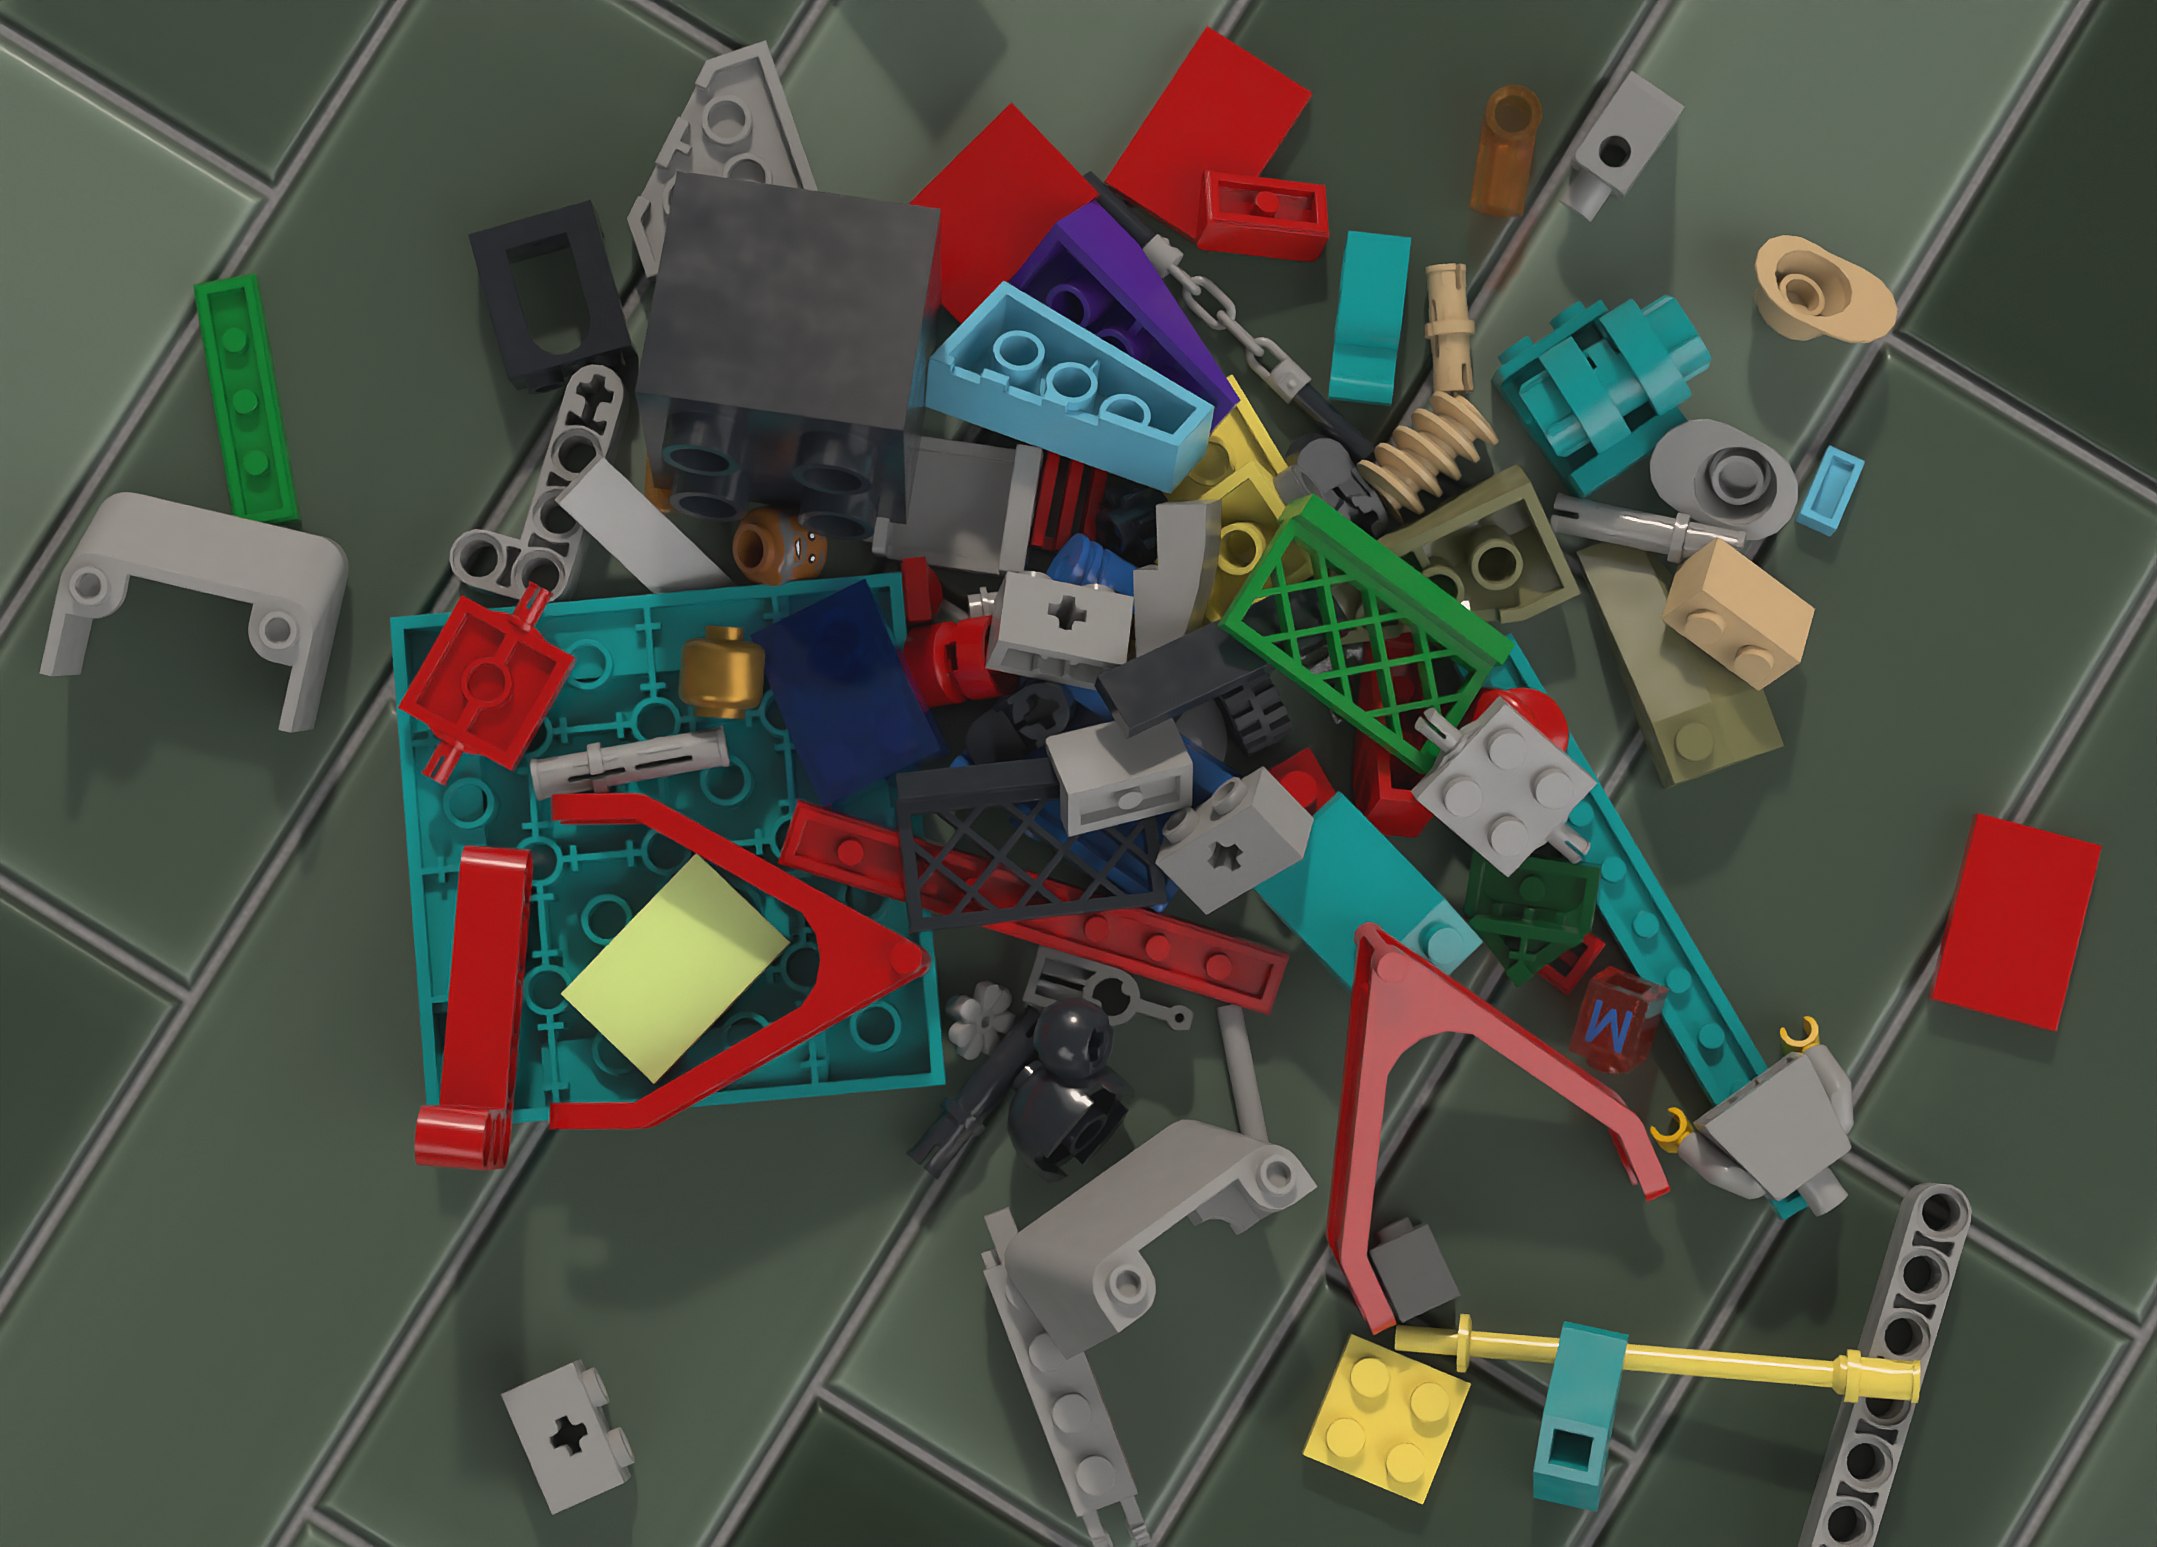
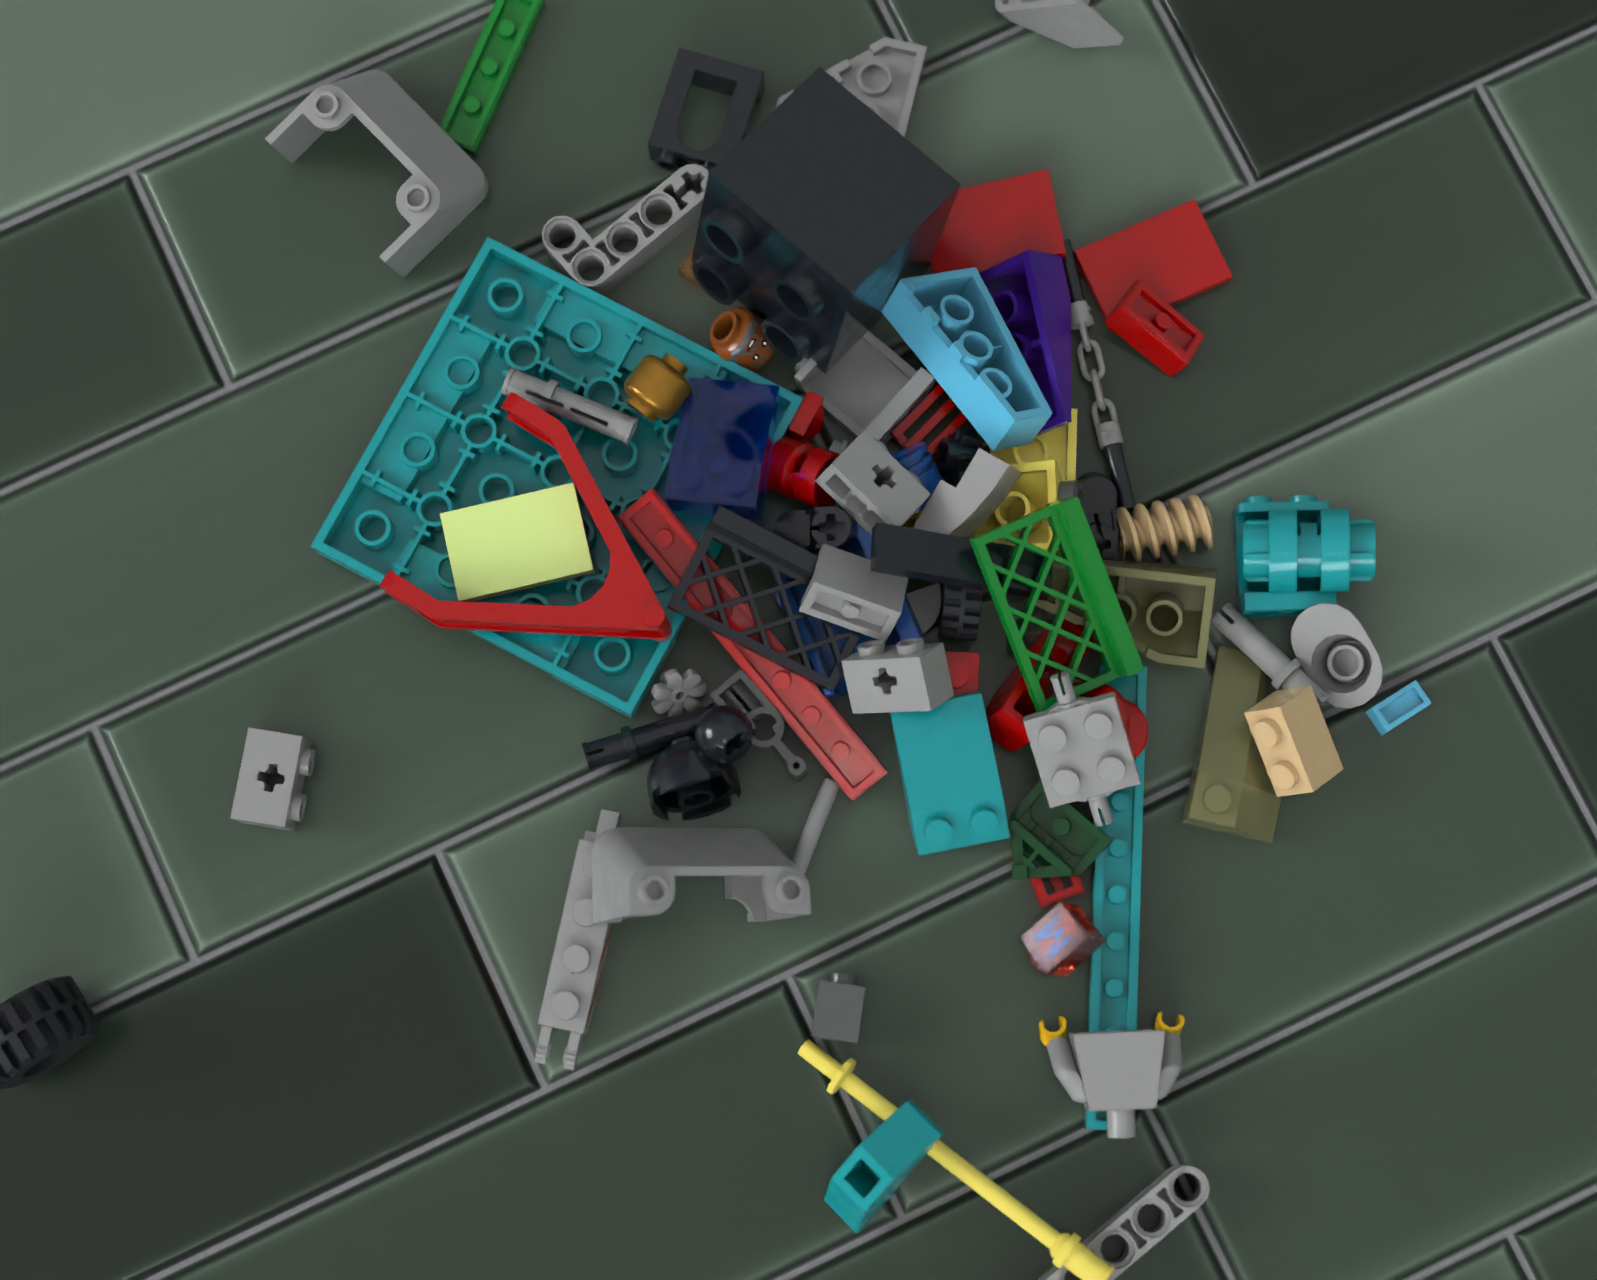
camera: 35 degrees right, 5 degrees down
red plate [398,581,577,786] -> none
red beam [415,845,533,1171] -> none
light grey tile [555,453,737,594] -> none
light yellow plate [1302,1333,1471,1505] -> none
piece [1325,922,1670,1335] -> none
teal piece [1327,230,1411,406] -> none
tan pin [1424,263,1475,395] -> none
clear orange piece [1468,85,1542,218] -> none
light grey torso [1559,70,1685,222] -> none
tan piece [1753,235,1898,343] -> none
red tile [1928,813,2102,1032] -> none

